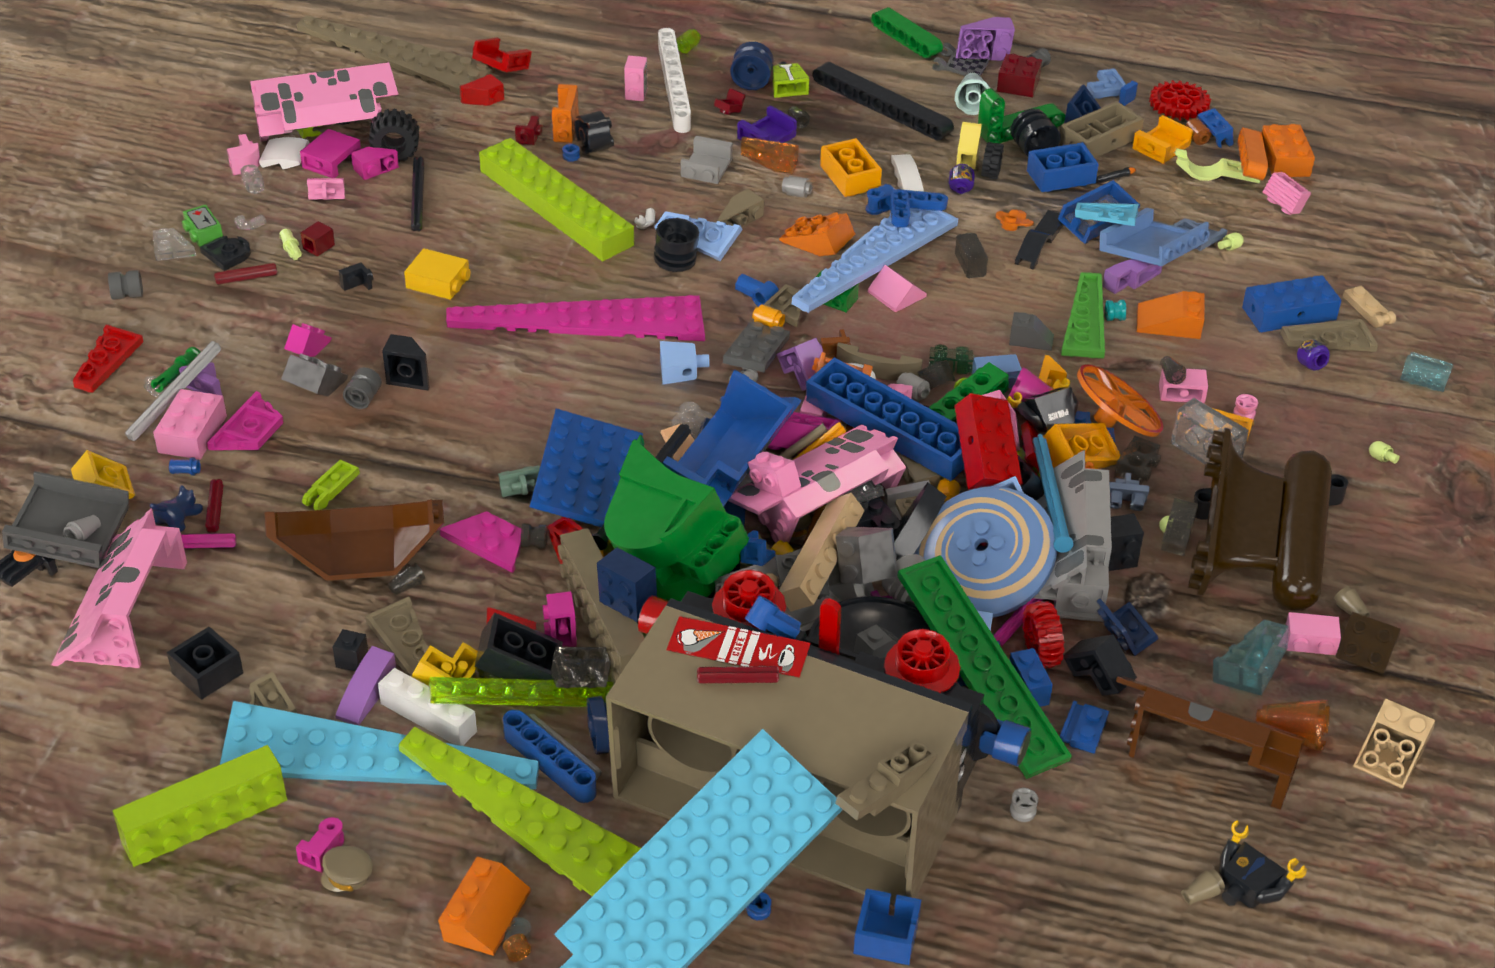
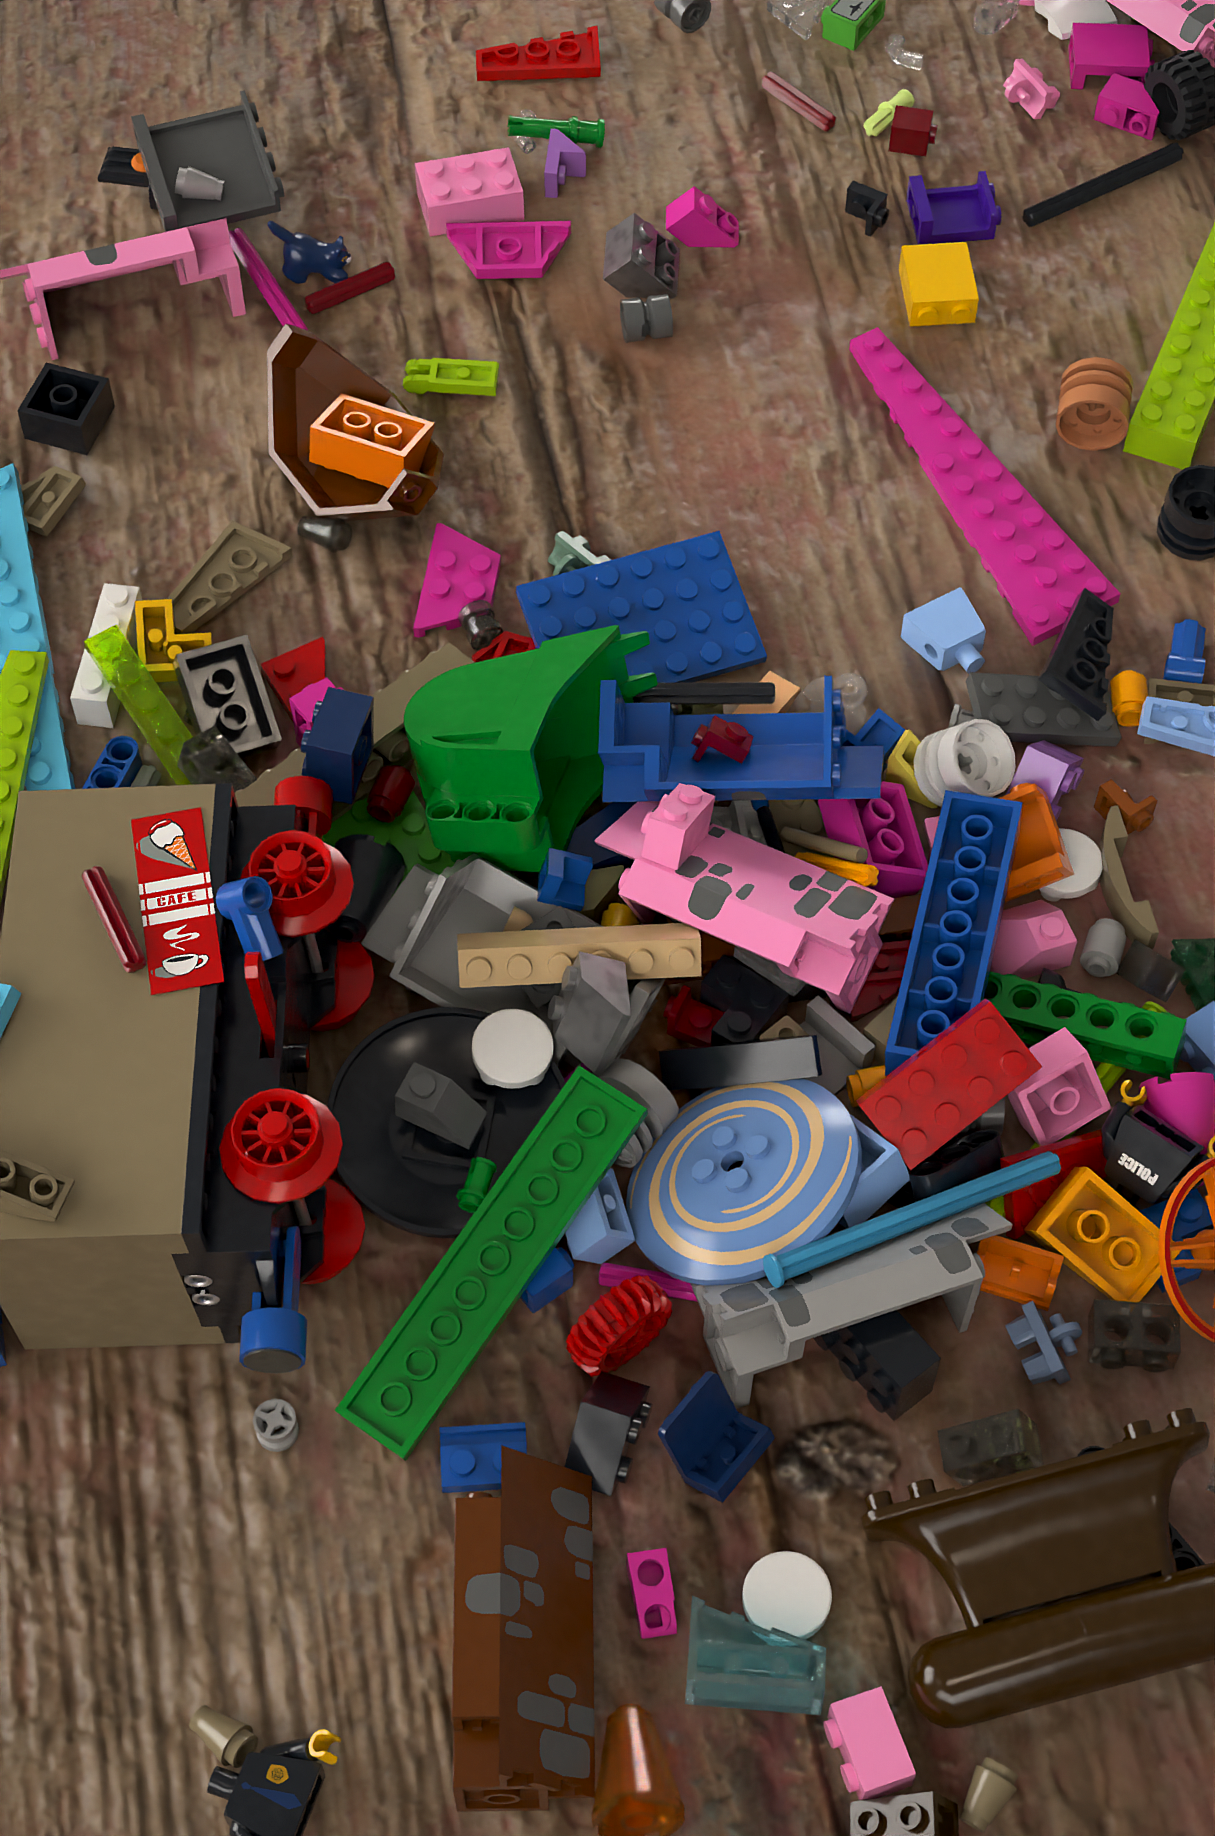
camera: 65 degrees right, 15 degrees up
yellow slope [71,450,135,499] -> none
light grey axle [125,341,221,441] -> none
blue pin [169,457,201,476] -> none
black tile [200,236,251,271] -> none
black brick [333,629,368,672] -> none
medium lavender slope [335,646,396,725] -> none
black slope [382,334,430,391] -> none
blue brick [1009,648,1053,707] -> none
none -> orange slope [309,393,435,489]
none -> white tile [472,1009,554,1089]
none -> dark pink leg [626,1548,677,1639]
none -> dark red bracket [691,715,754,764]
none -> white tile [742,1551,832,1645]
none -> dark purple panel [906,171,1002,245]
none -> white wheel [913,719,1016,807]
none -> black wing [1038,588,1114,721]
none -> nougat wheel [1056,357,1133,451]

